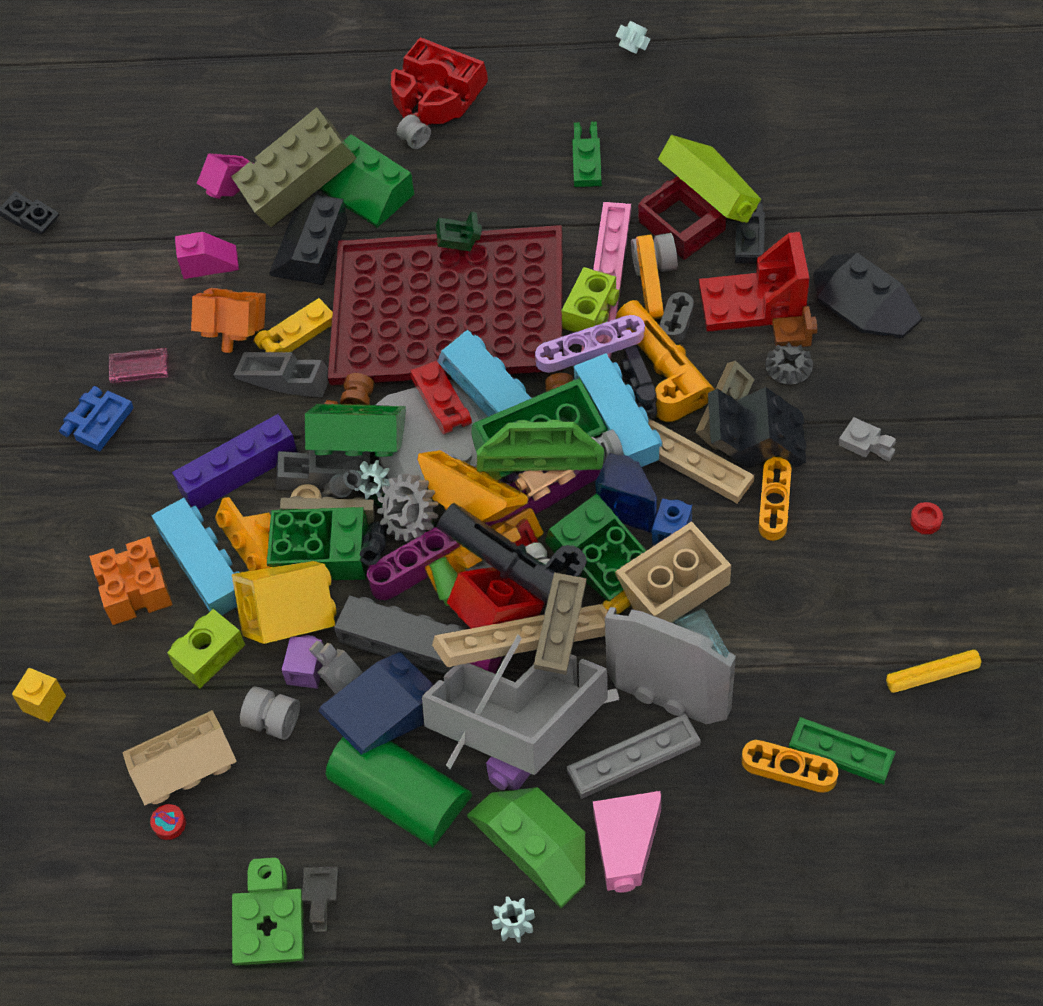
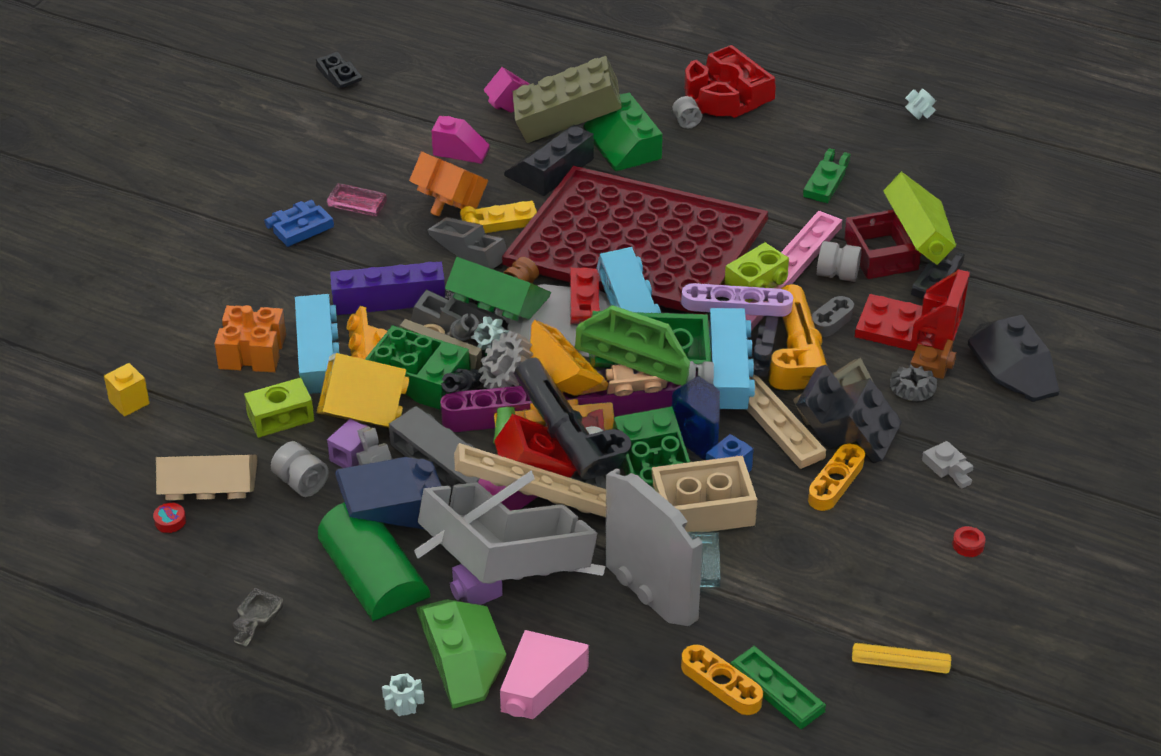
camera: 20 degrees right, 15 degrees down
bright green plate [232,858,304,966] -> none
dark green bracket [436,212,482,251] -> none
dark tan plate [534,572,586,675] -> none
light grey tile [567,713,701,799] -> none
light orange beam [636,235,663,319] -> none

